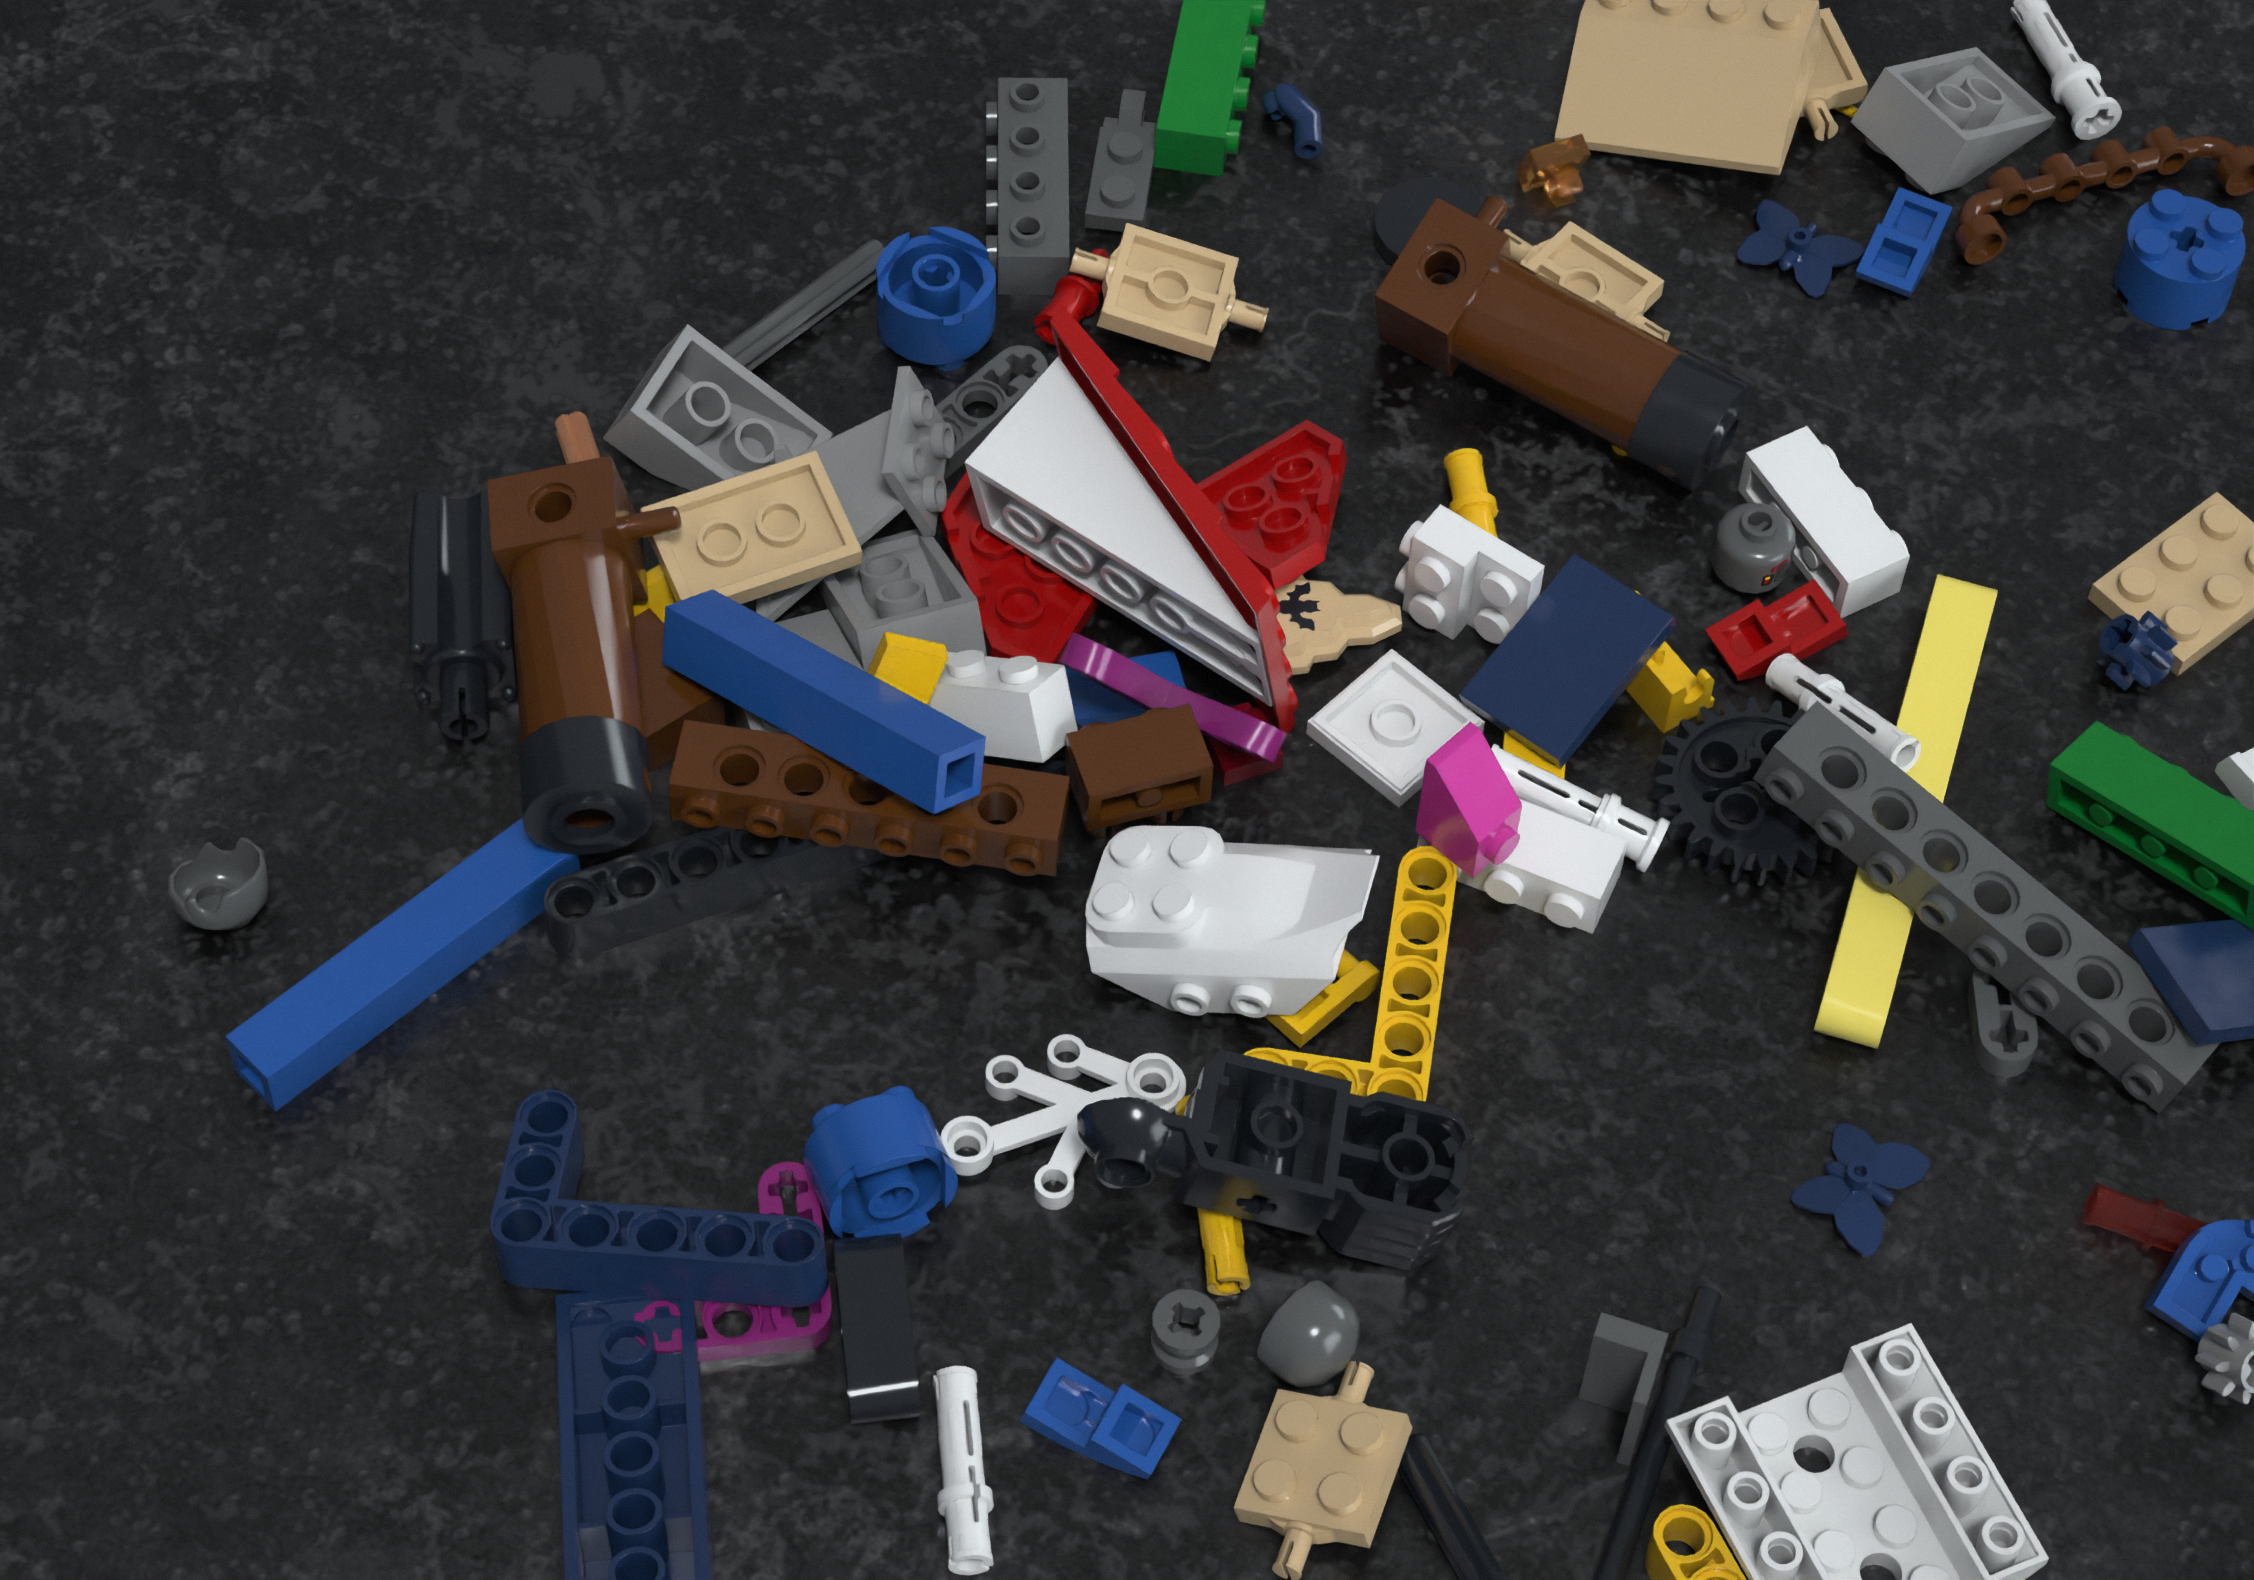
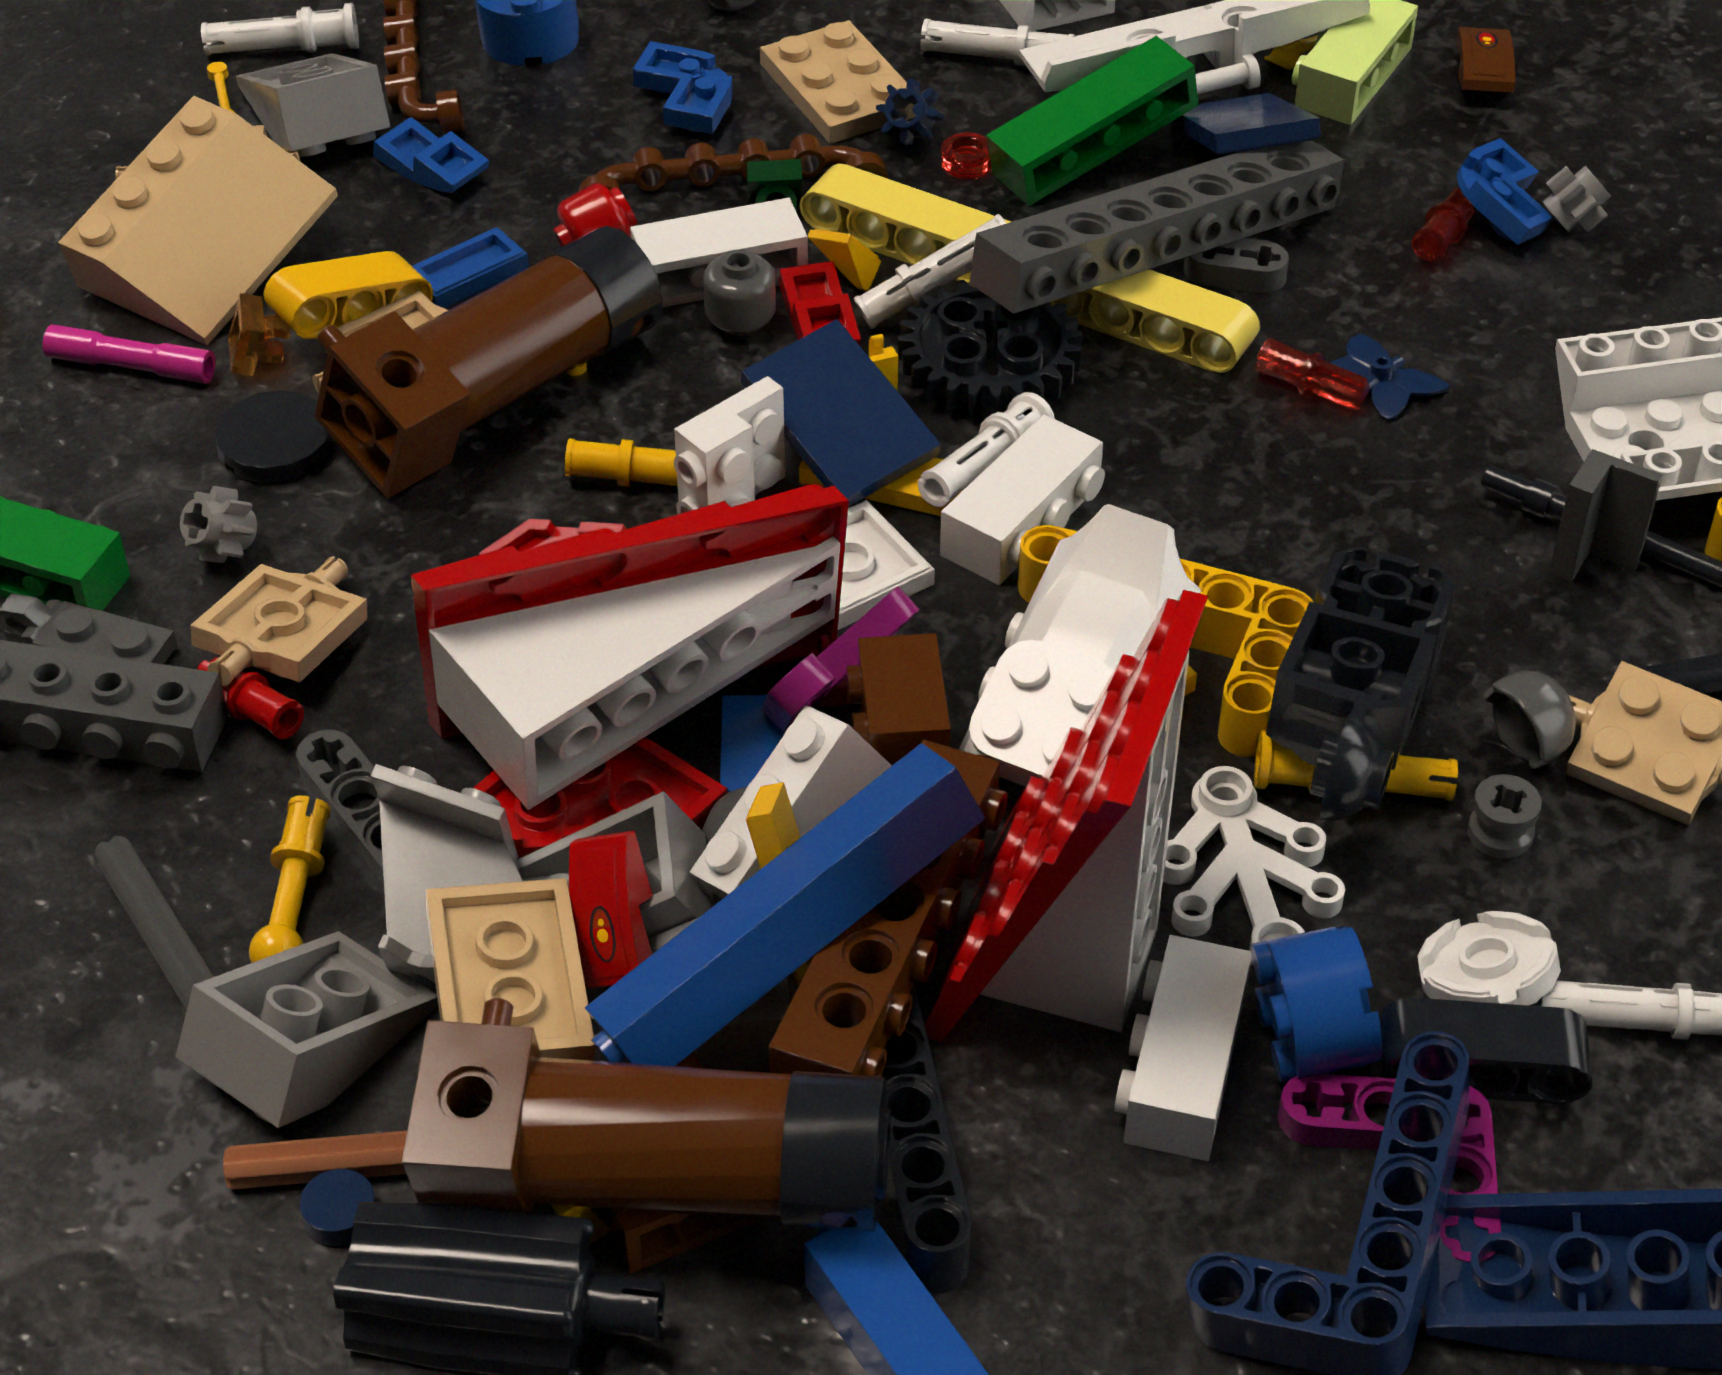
camera: 75 degrees left, 10 degrees down
blue brick [876,227,996,371] -> none
blue slope [1019,1357,1182,1480] -> none
dark blue arm [1262,82,1323,159] -> none
dark pink slope [1415,721,1522,878] -> none
dark blue piece [1737,199,1866,299] -> none
none -> dark pink piece [43,324,216,384]
none -> light grey gear [180,486,257,563]
none -> yellow hinge [207,62,236,113]
none -> yellow pin [249,796,331,963]
none -> yellow beam [264,251,433,339]
none -> blue tile [412,227,529,308]
none -> red head [553,183,638,247]
none -> red slope [569,830,653,988]
none -> reddish brown bar [578,134,888,192]
none -> blue plate [632,41,733,134]
none -> dark green tile [747,159,802,210]
none -> yellow slope [808,229,881,292]
none -> piece [924,590,1209,1042]
none -> clear red tile [941,132,992,179]
none -> white brick [1114,935,1252,1162]
none -> clear red axle [1255,337,1370,409]
none -> white tile [1418,911,1561,1006]

